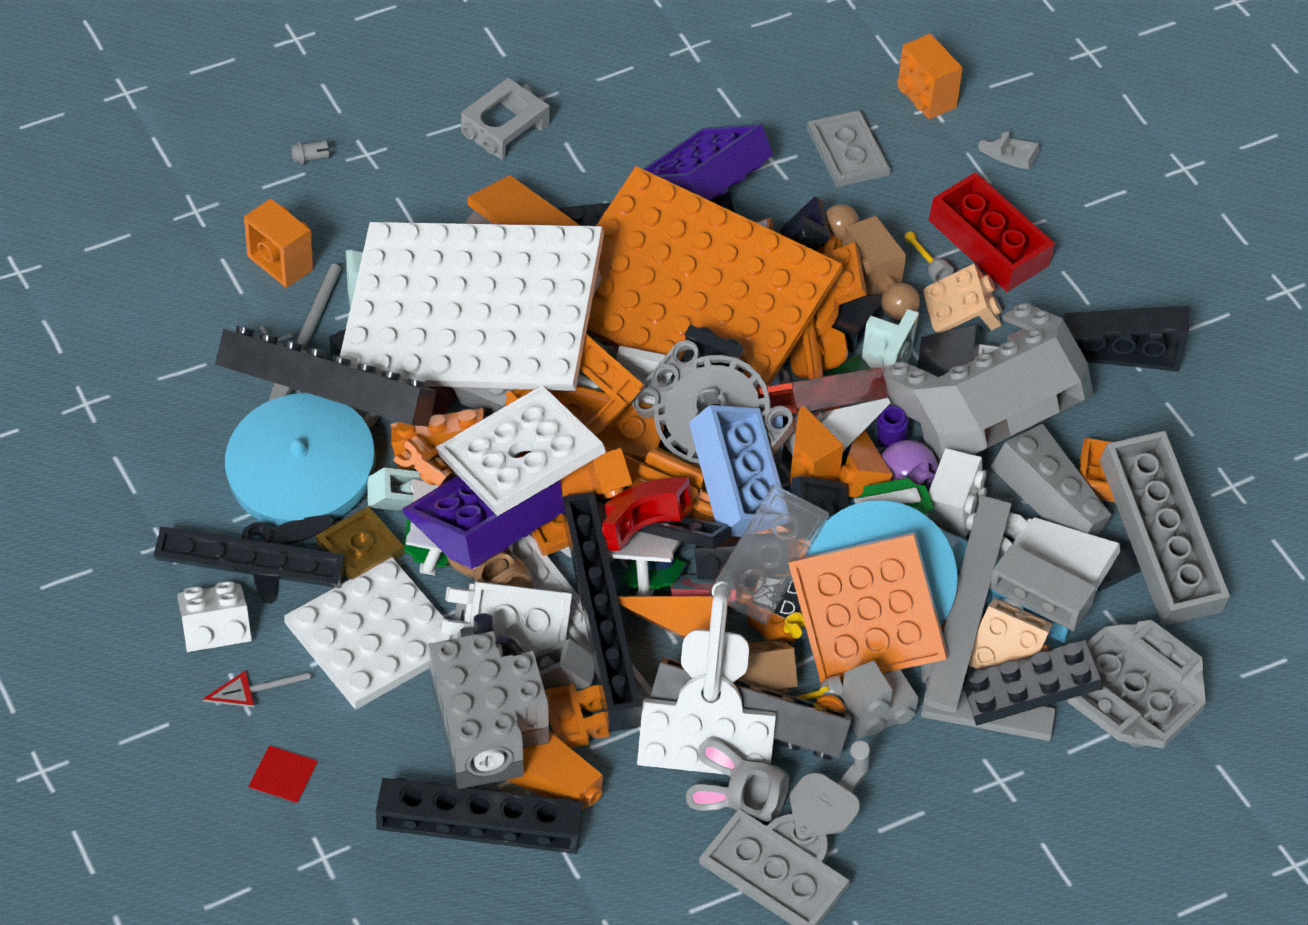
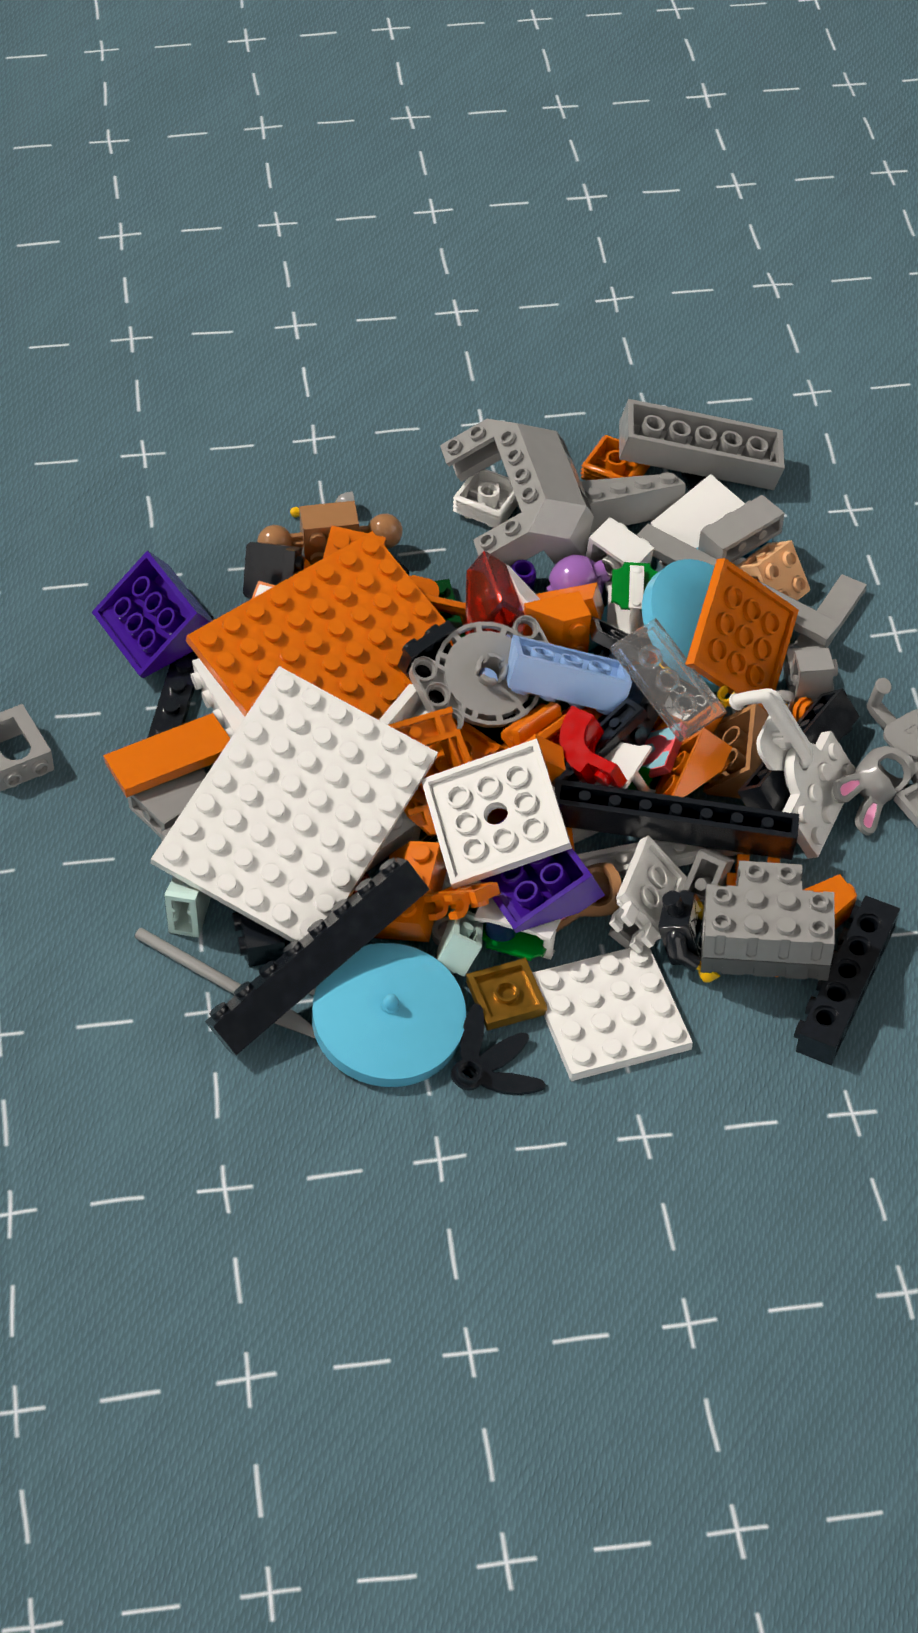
camera: 70 degrees left, 0 degrees up
black plate [153,526,347,588] -> none
white bracket [177,581,252,652] -> none
light grey piece [201,671,311,708] -> none
orange brick [244,199,313,288] -> none
red sticker [248,745,318,803] -> none
light grey tile [807,110,890,187] -> none
light aqua bracket [862,309,919,390] -> none
orange brick [897,33,963,120] -> none
black tile [917,325,980,377] -> none
light nougat bracket [923,264,1002,333] -> none
red brick [928,172,1055,292] -> none
black plate [963,640,1103,726] -> none
light grey slope [978,131,1040,170] -> none
black wedge [1063,306,1189,372] -> none
light grey piece [1067,620,1206,749] -> none

